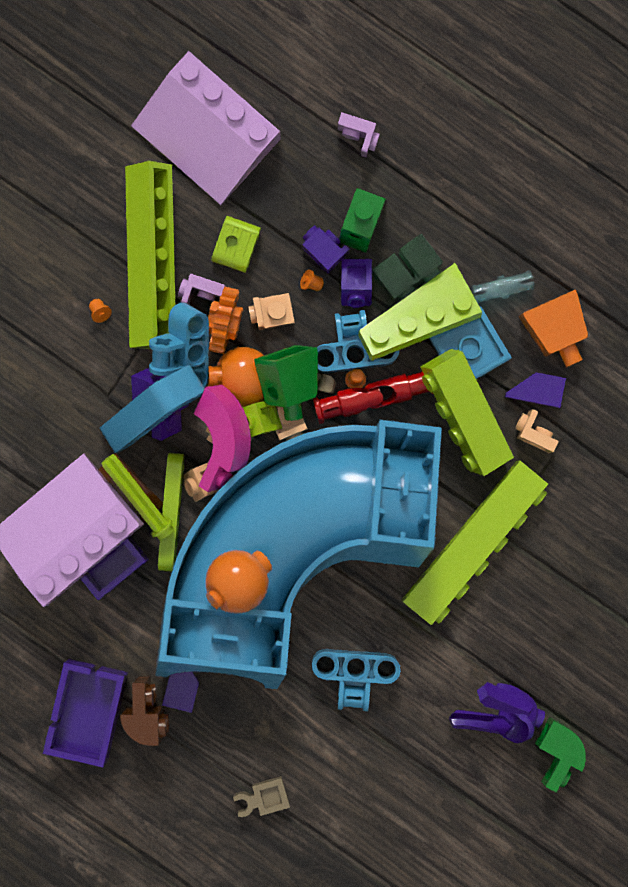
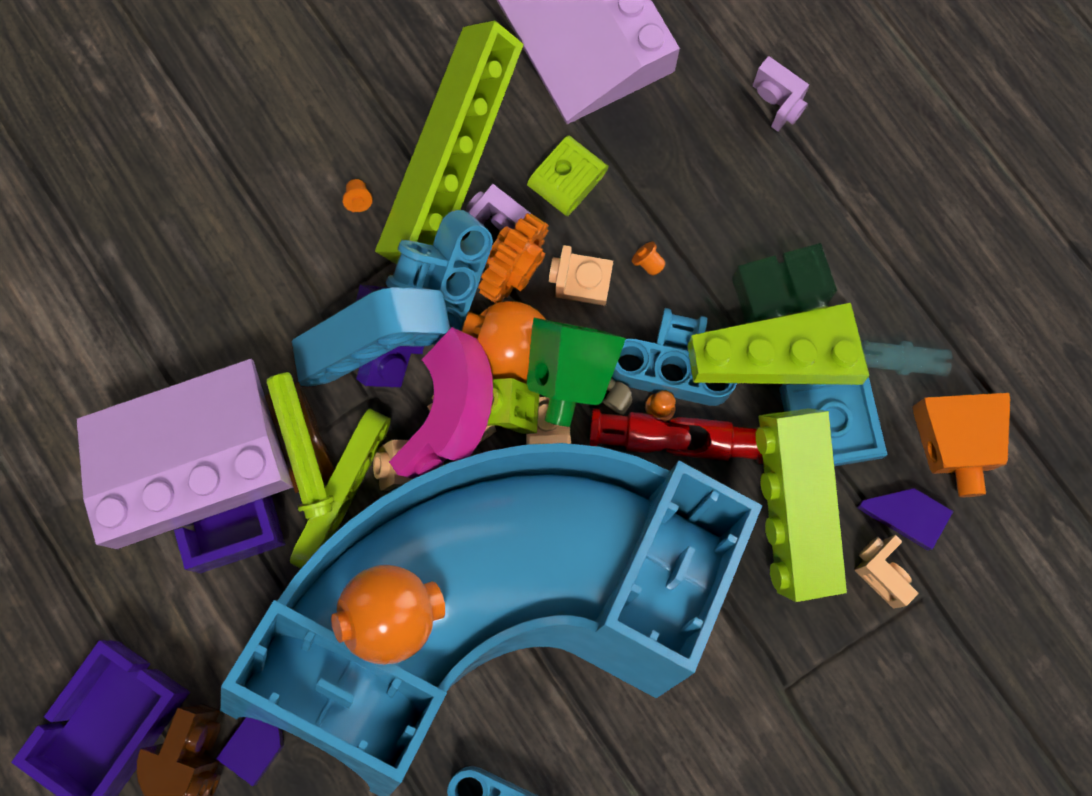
camera: 25 degrees right, 10 degrees down
dark purple brick [302,225,350,274] -> none
green torso [339,188,386,253] -> none
dark purple bracket [341,259,372,308] -> none
lime brick [402,461,548,625] -> none

